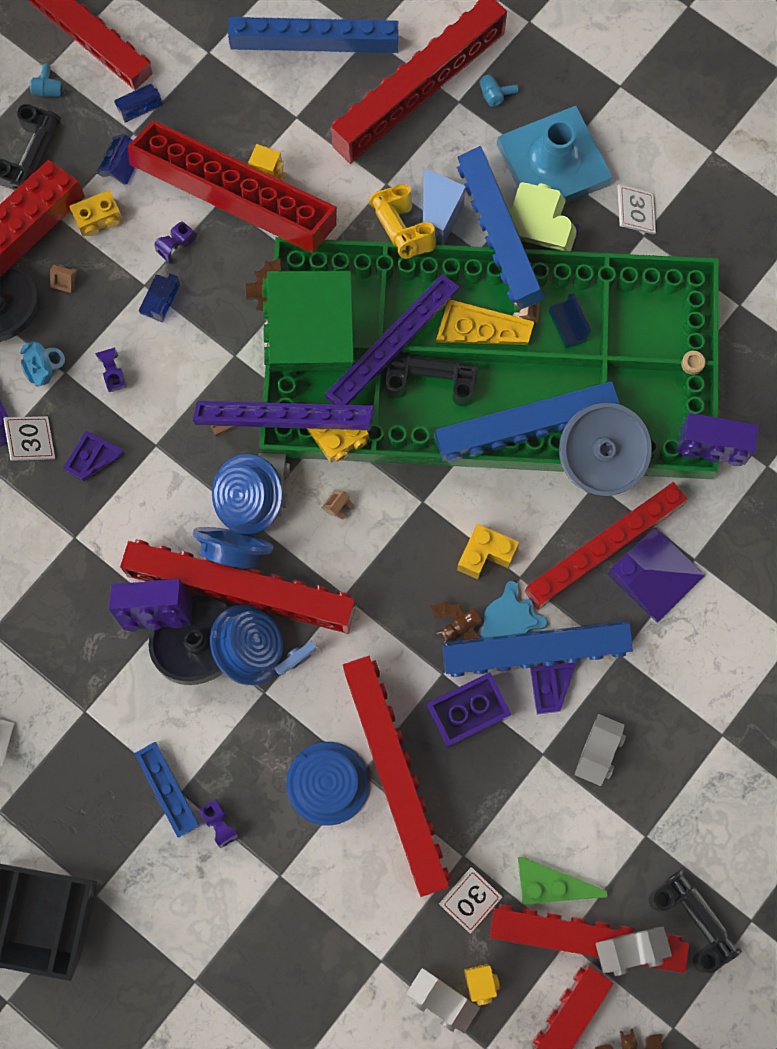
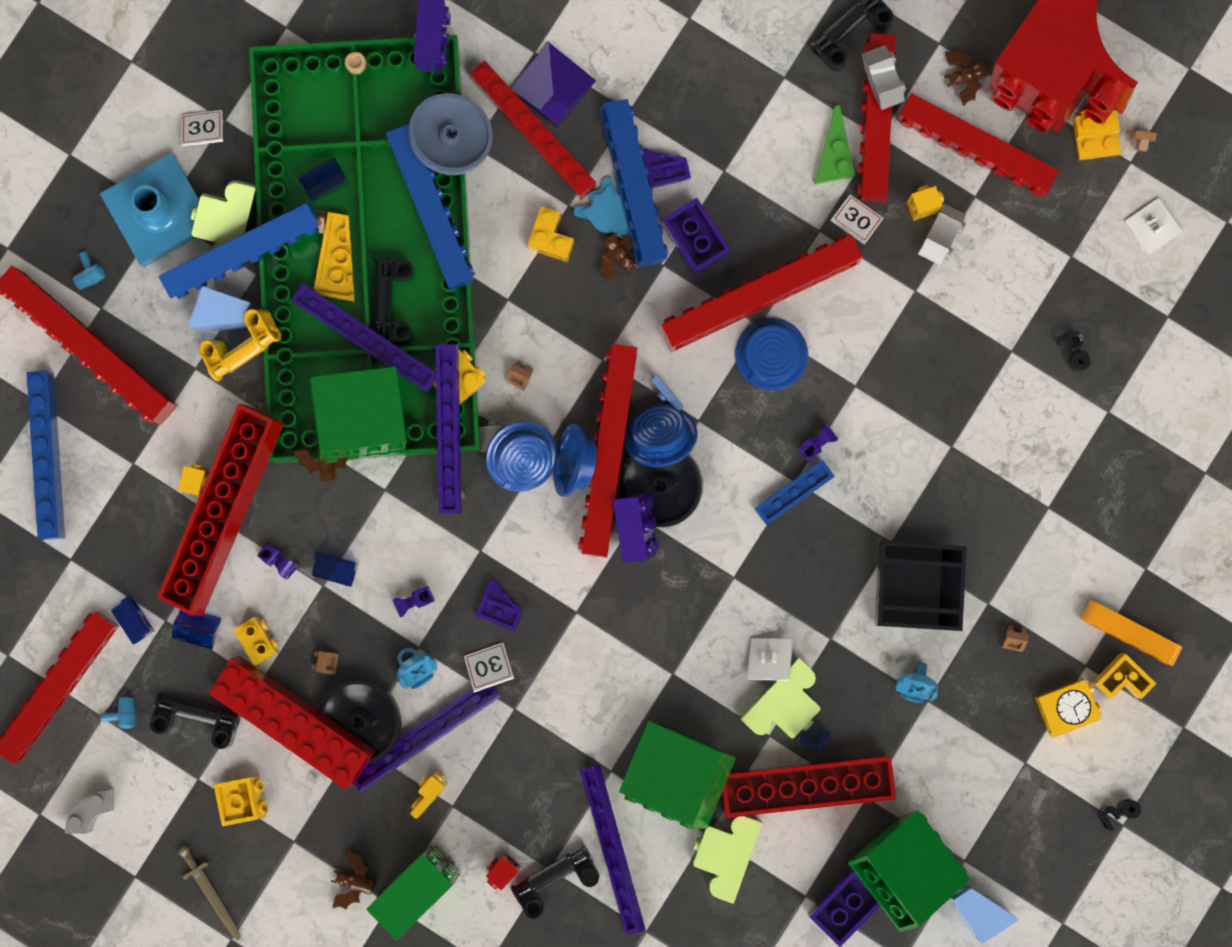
camera: 90 degrees left, 10 degrees up
light grey brick [574,714,626,786] -> none

